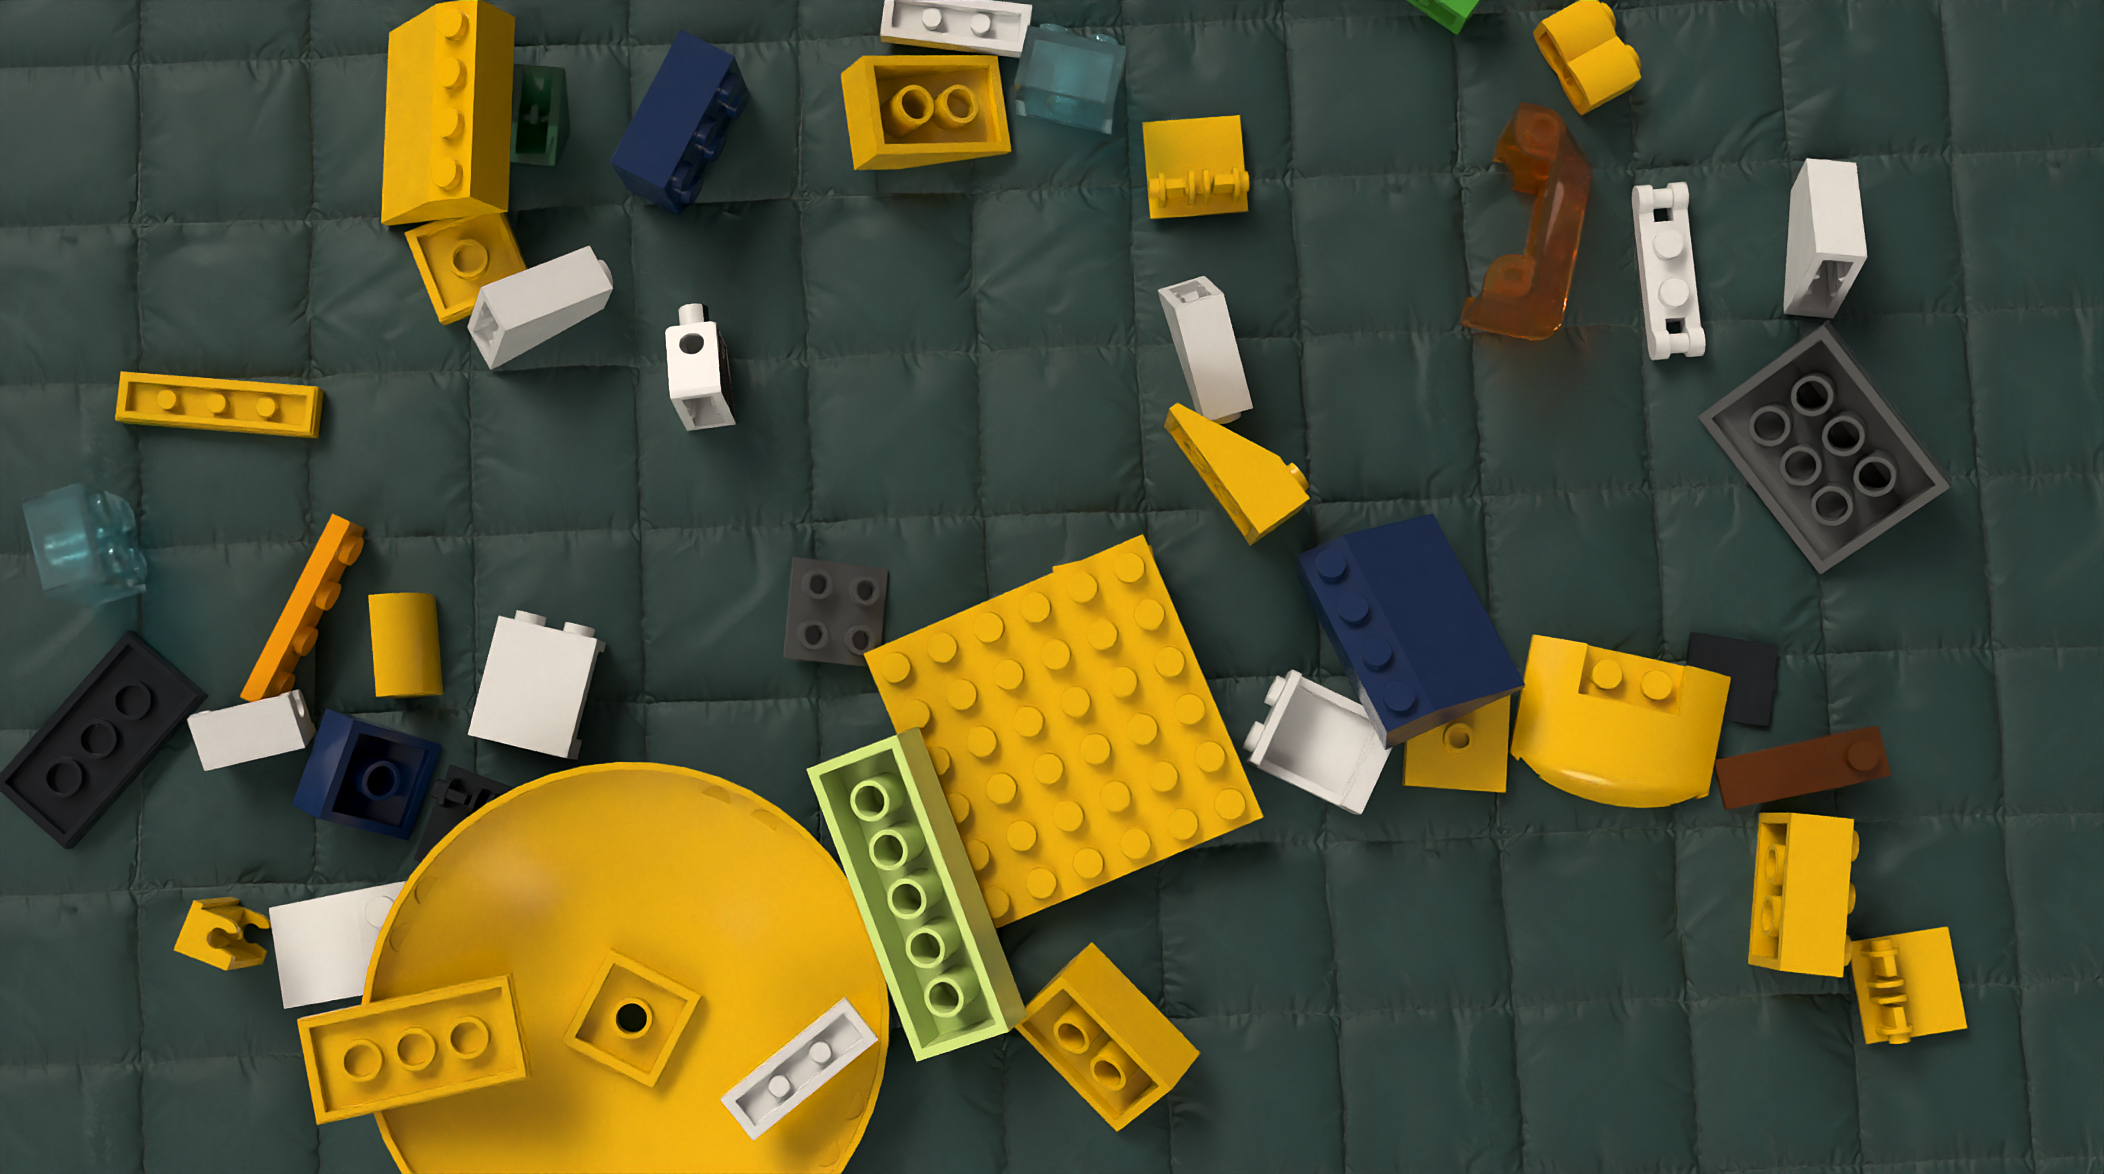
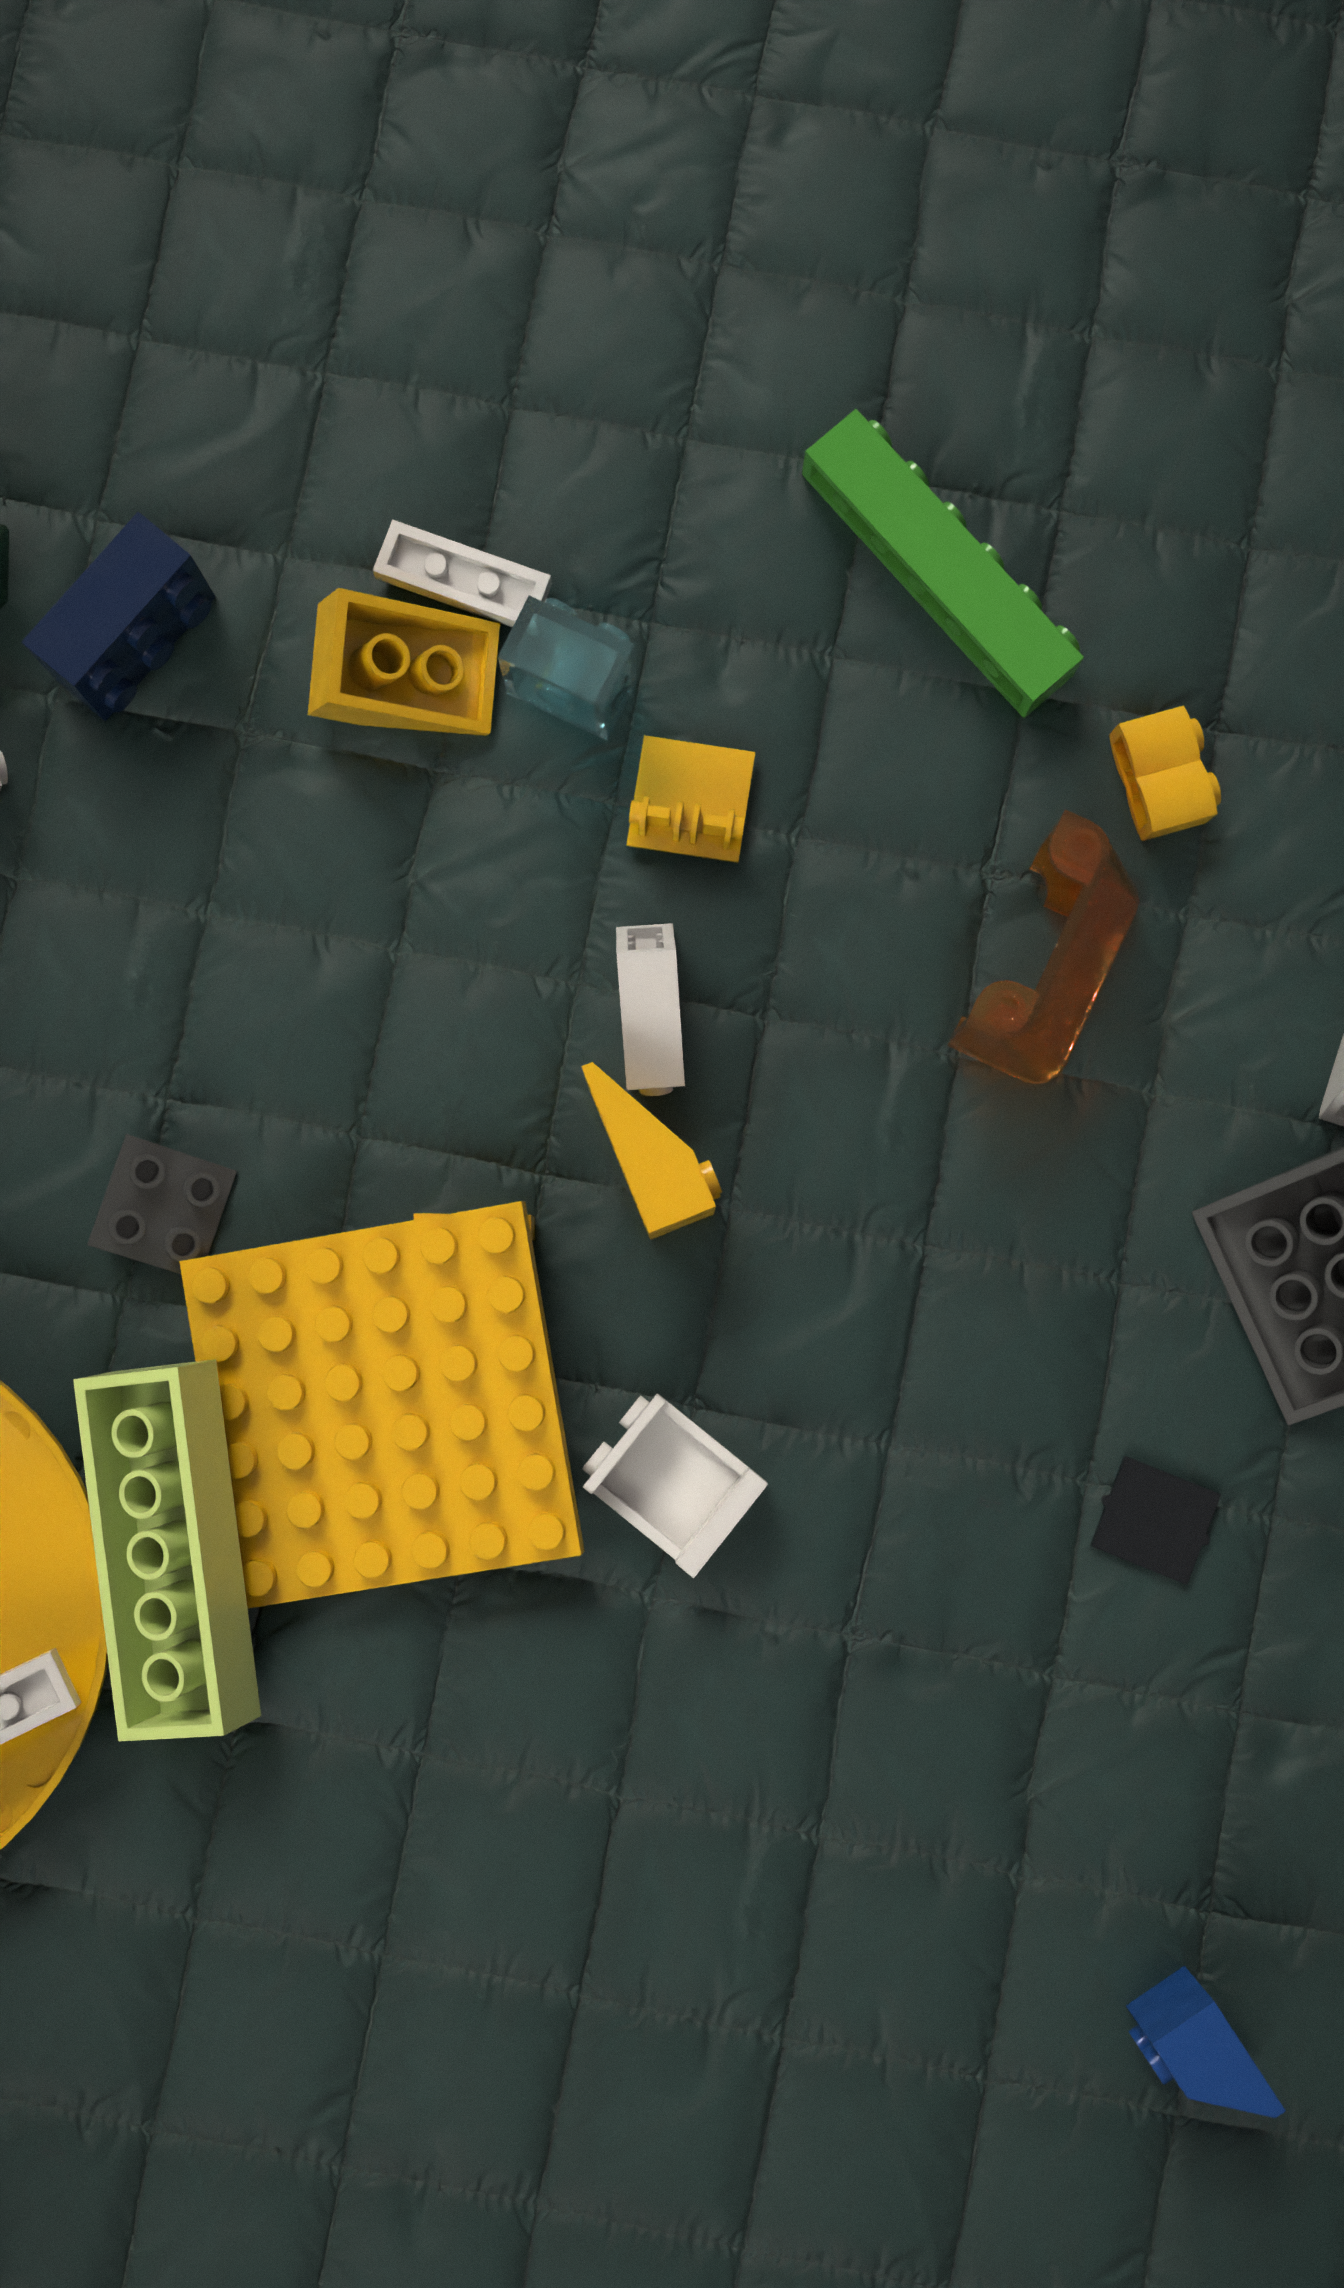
camera: 15 degrees right, 0 degrees up
white torso [665,303,736,431] -> none
yellow slope [1015,942,1200,1132] -> none
dark blue slope [1297,513,1525,750] -> none
yellow plate [1402,694,1511,793] -> none
yellow slope [1508,635,1731,808] -> none
white plate [1632,182,1706,360] -> none
reddish brown slope [1714,725,1891,810] -> none
yellow brick [1748,813,1859,977] -> none
yellow hinge [1850,926,1967,1044] -> none
none -> blue slope [1126,1966,1286,2118]

